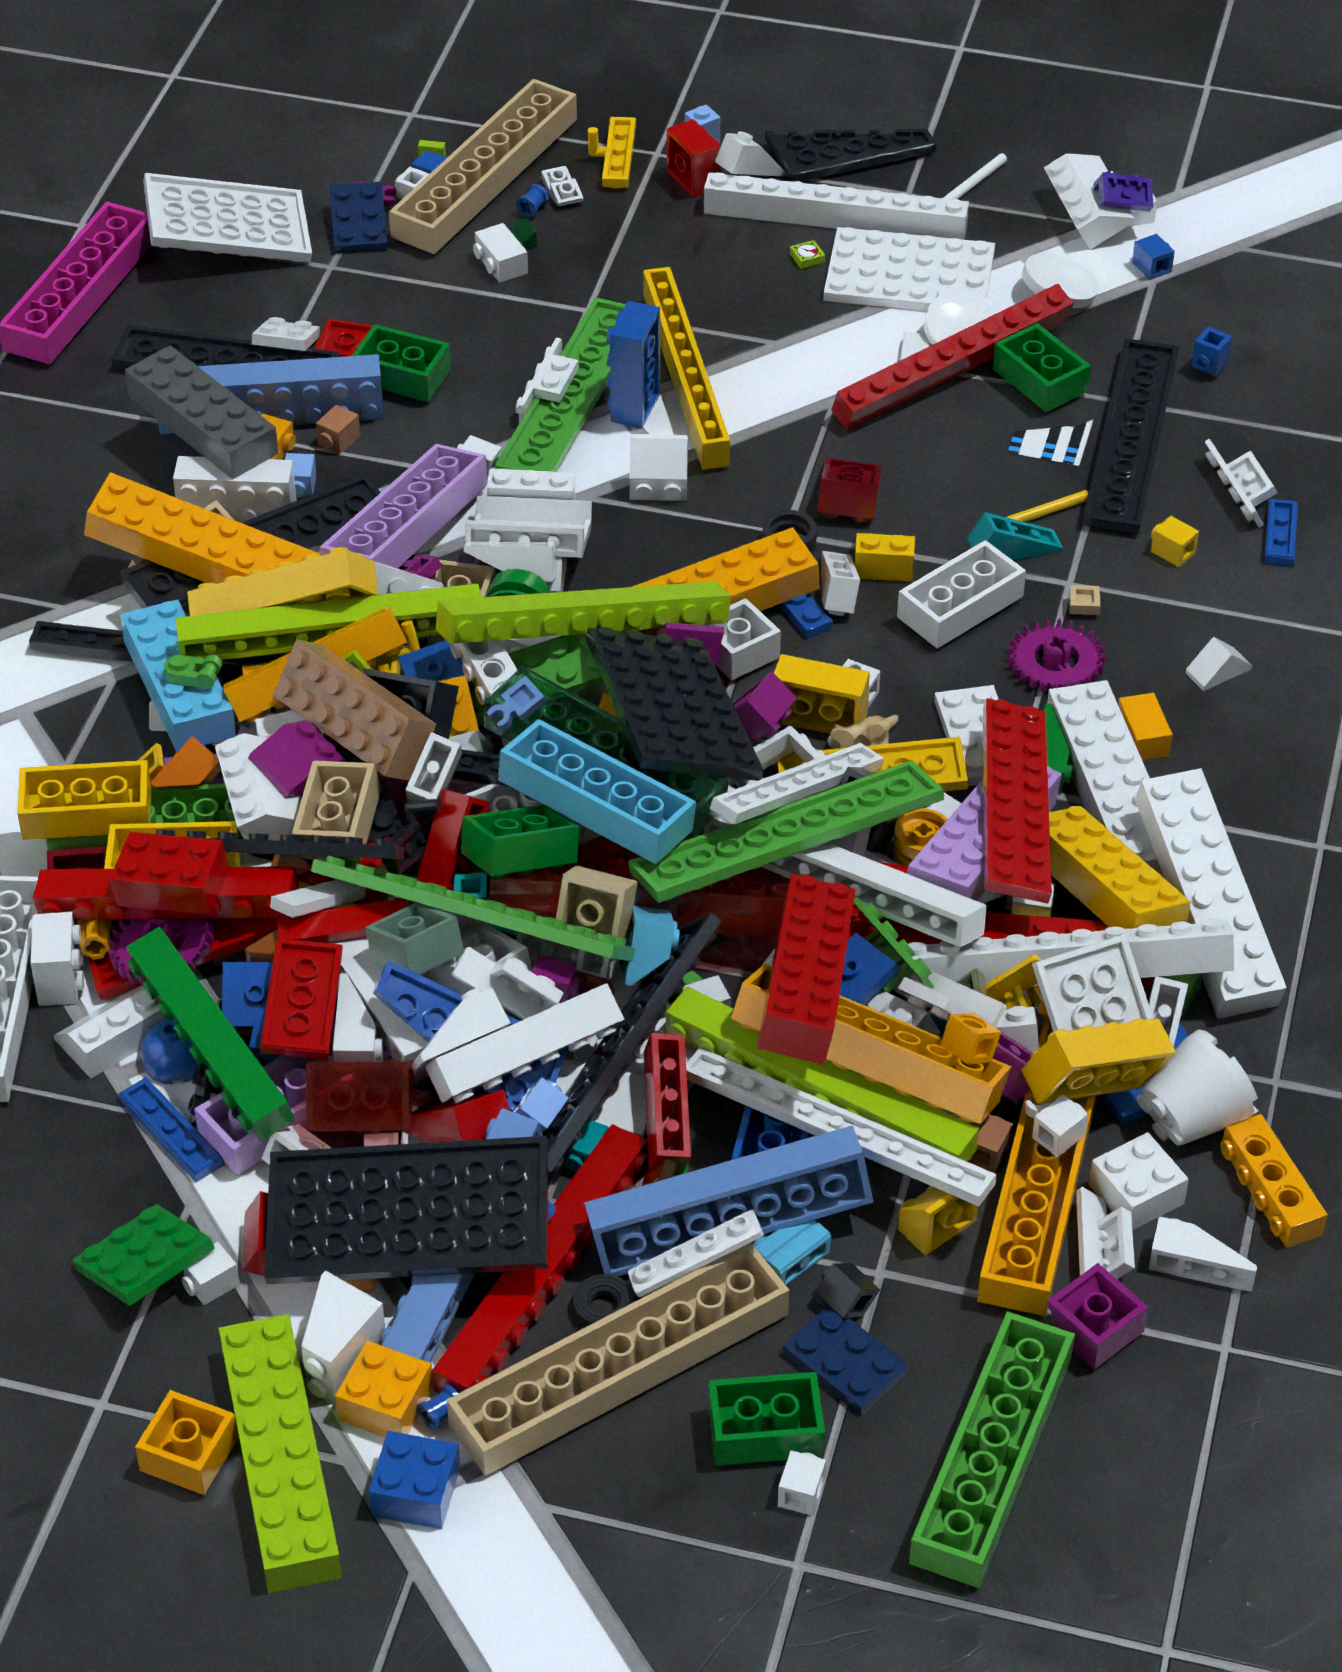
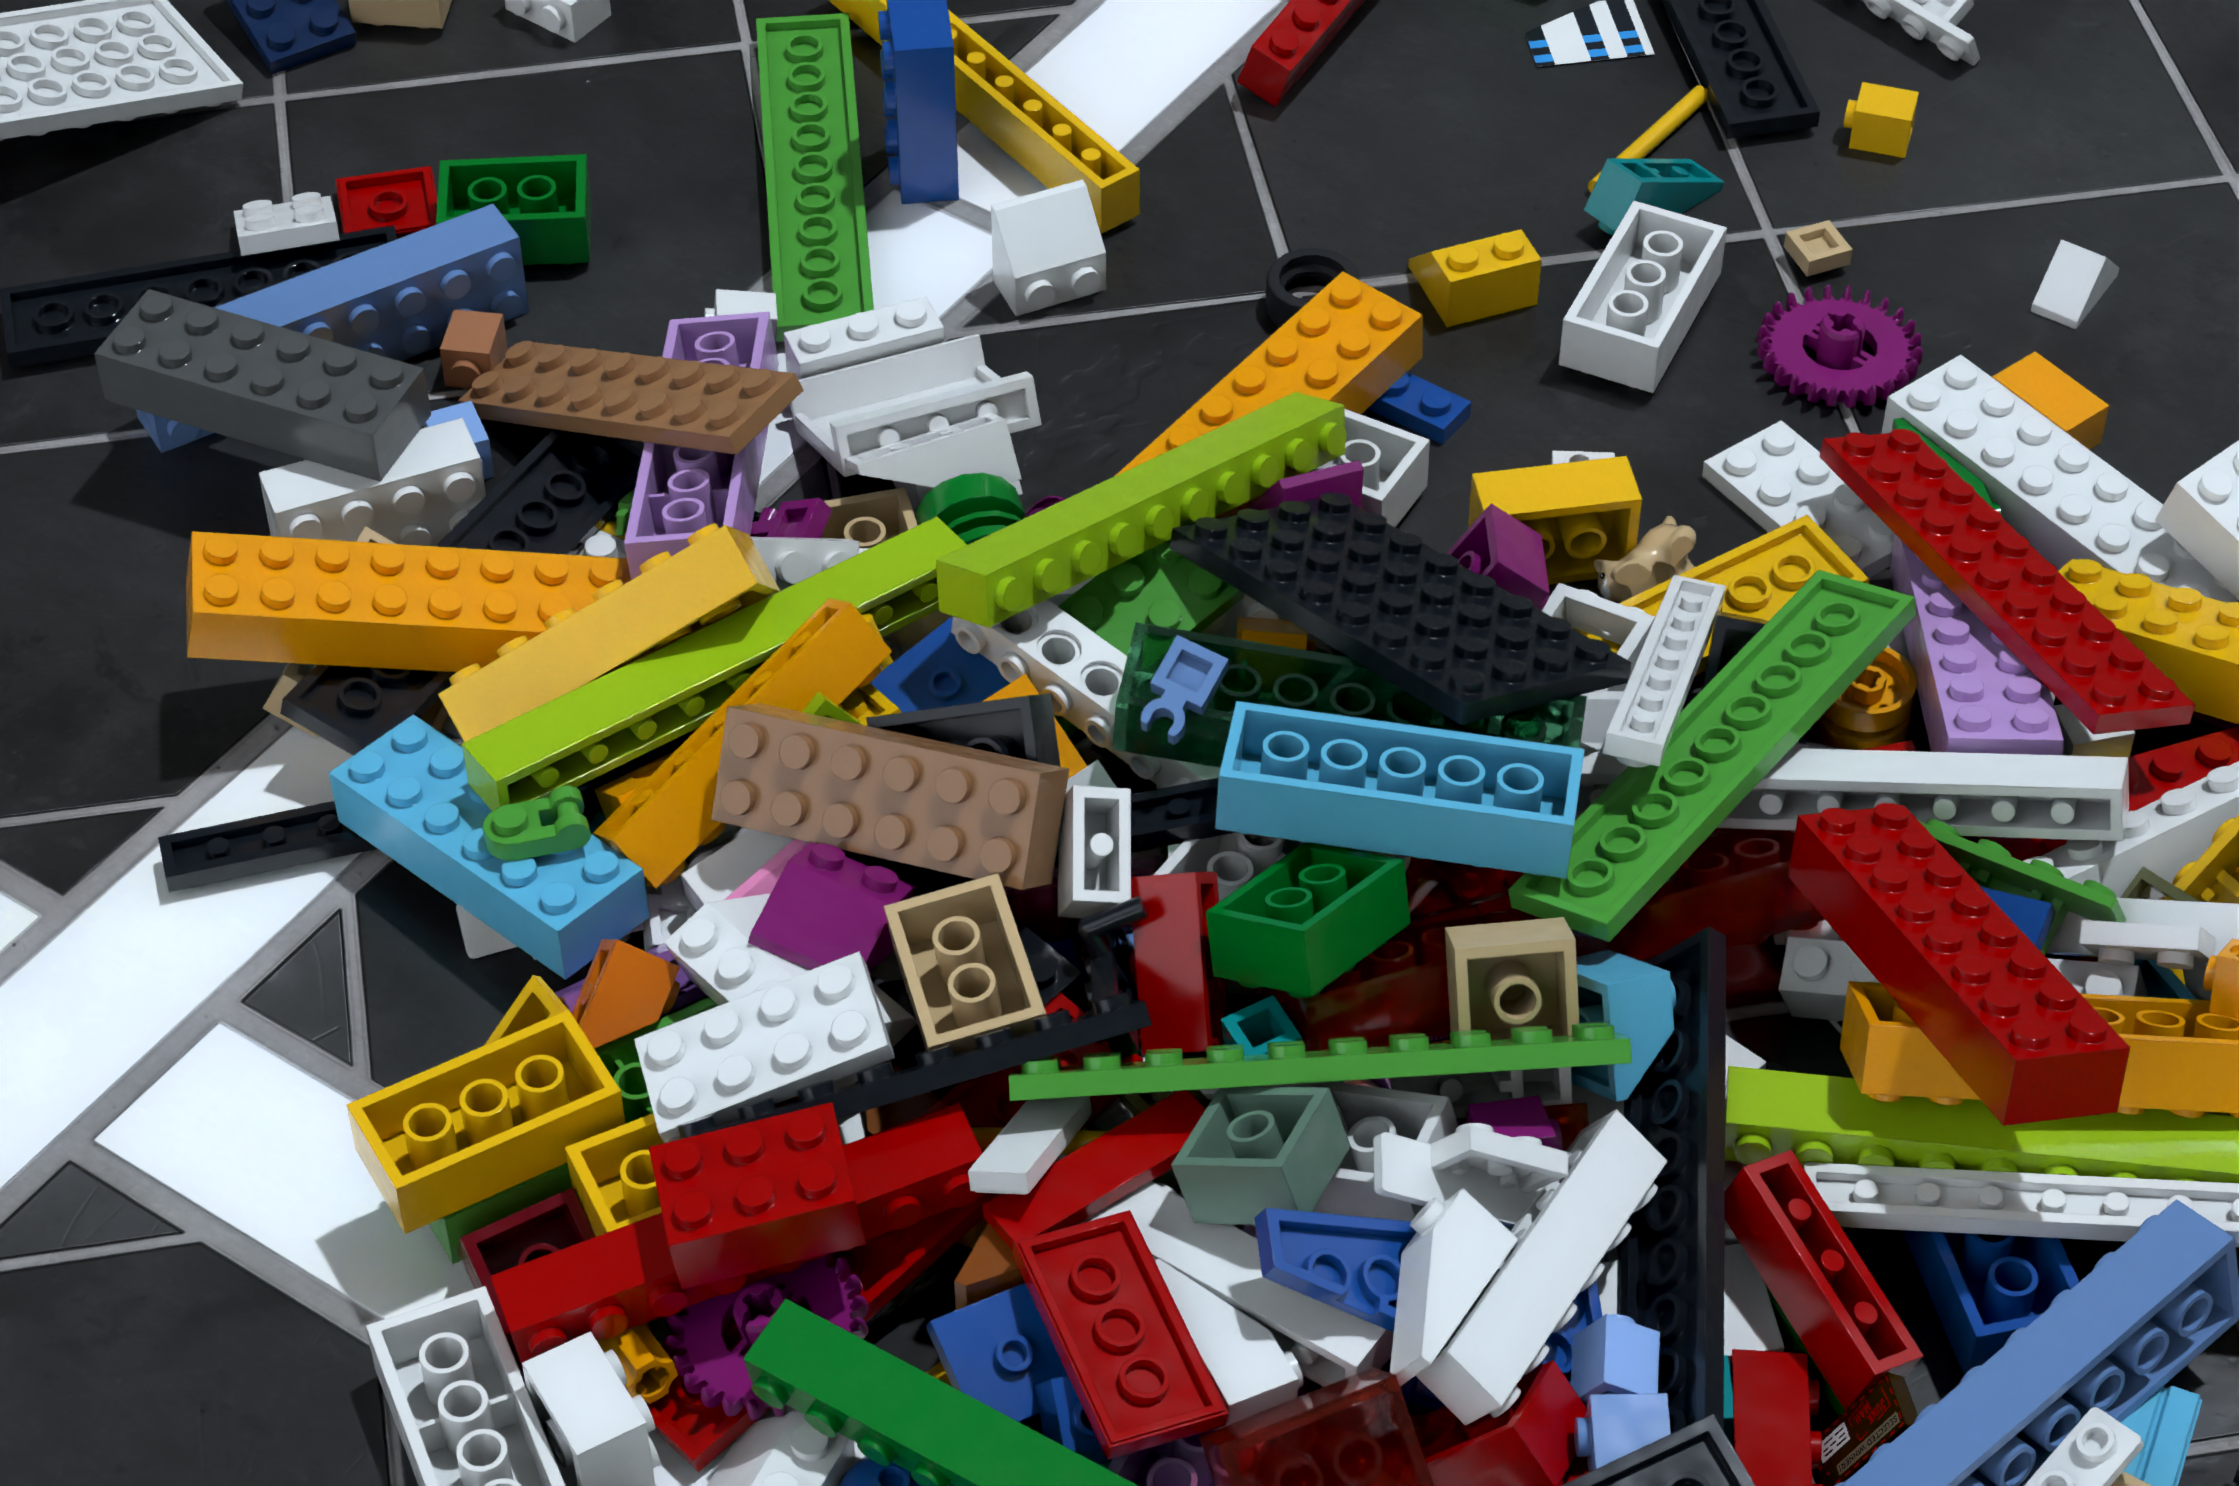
camera: 25 degrees left, 0 degrees up
white bracket [516,338,579,424] -> none
dark red slope [817,458,882,522] -> none
white slope [821,551,860,616] -> none
blue tile [1264,499,1298,567] -> none
none -> medium nougat plate [458,341,804,455]
none -> white plate [634,951,895,1143]

